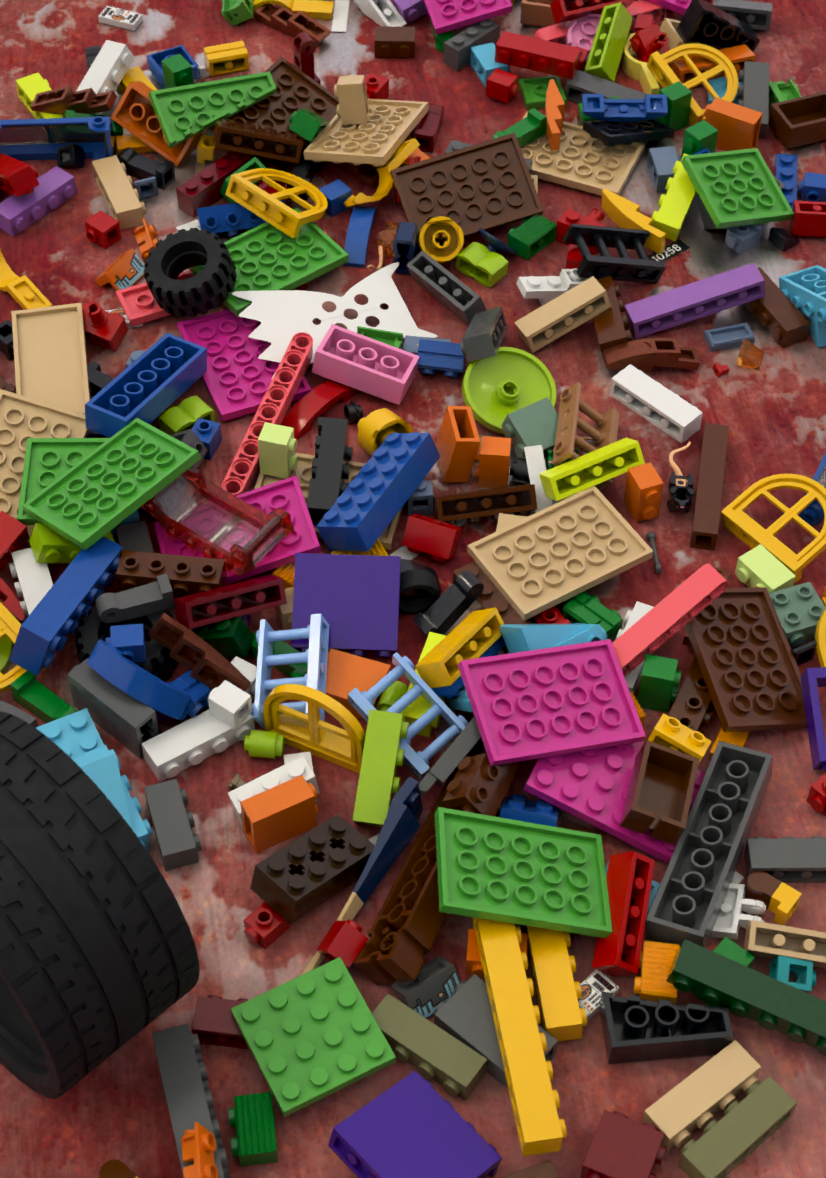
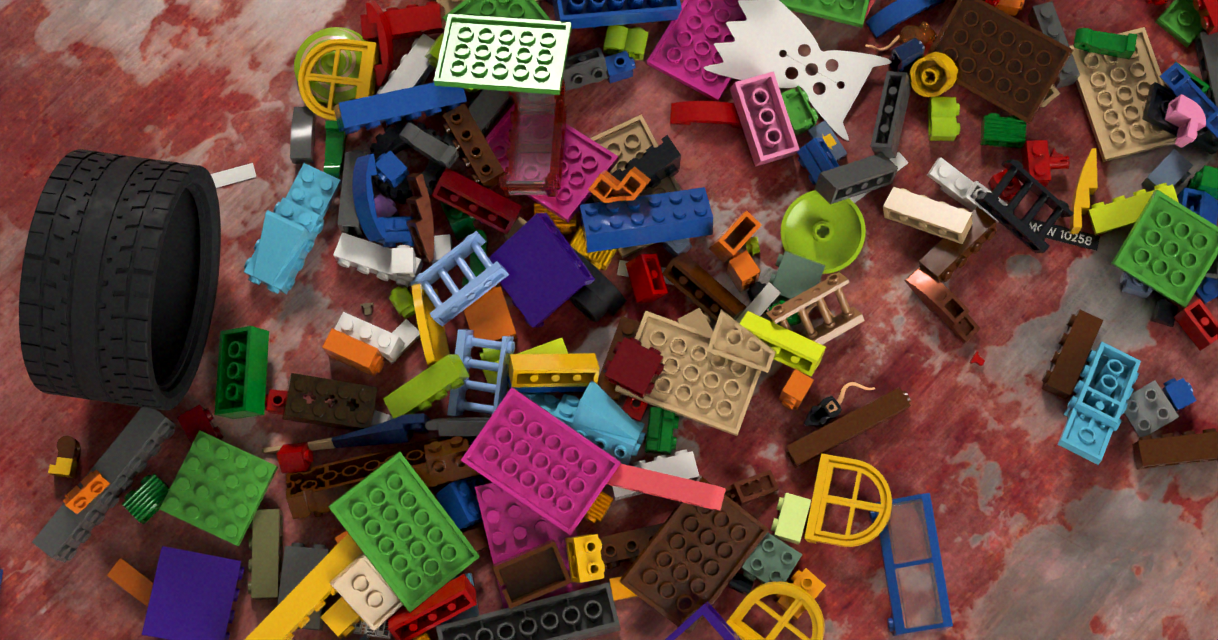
camera: 55 degrees right, 25 degrees up
dark grey brick [144,779,202,871] -> none
coral beam [222,332,313,500] -> none
yellowish green brick [258,422,299,479] -> none
black plate [344,401,363,424] -> none
yellow brick [357,408,414,457] -> none
dark grey panel [391,956,460,1019] -> none
black leg [413,571,484,636] -> none
dark blue dish [478,228,516,255] -> none
orange slope [545,79,565,151] -> none
white brick [610,364,703,444] -> none
medium lavender brick [625,263,765,339] -> none
green brick [638,654,681,713] -> none
dark grey hinge [646,532,661,574] -> none
sand blue tile [703,322,755,352] -> none
clear orange slope [736,338,764,370] -> none
none -> green brick [214,326,269,419]
none -> tan tile [330,553,403,631]
none -> orange brick [588,167,651,203]
none -> dark red brick [603,337,665,399]
none -> tan wing [707,309,776,373]
none -> bright pink brick [1165,94,1206,148]

